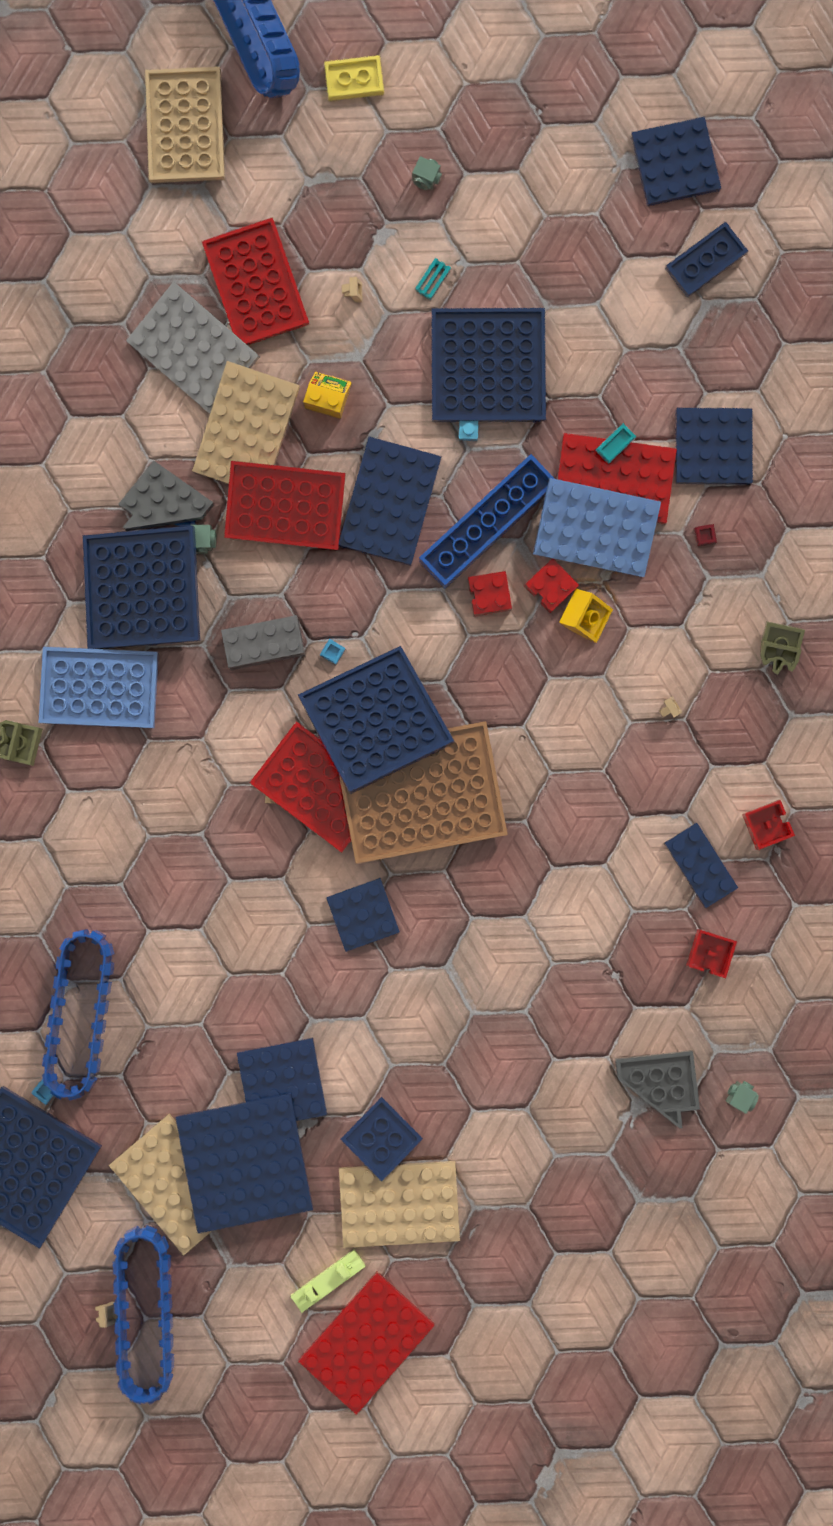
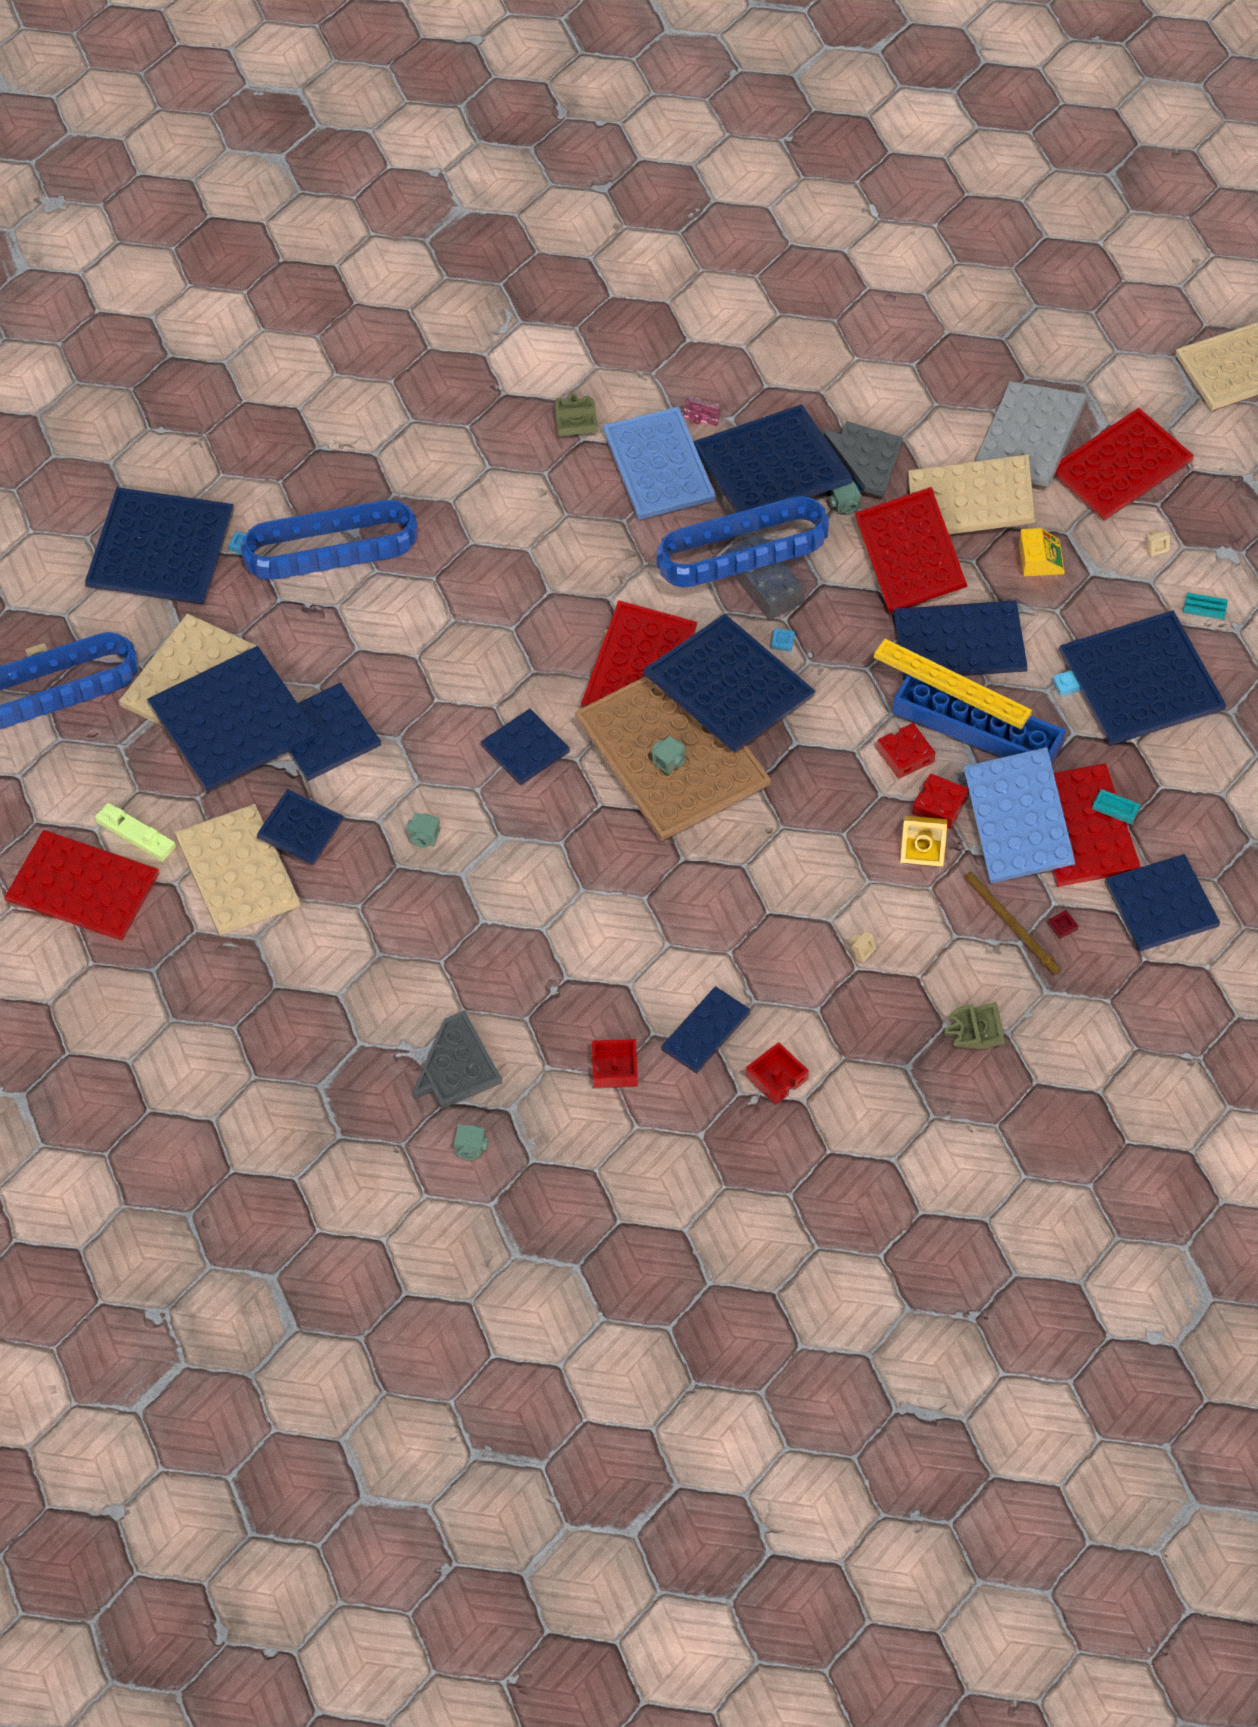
camera: 70 degrees right, 30 degrees down
none -> sand green brick [406,812,441,848]
none -> sand green brick [651,736,686,775]
none -> blue piece [657,496,829,588]
none -> clear pink hips [683,397,721,426]
none -> yellow plate [874,639,1032,729]
none -> pearl gold bar [965,871,1061,975]

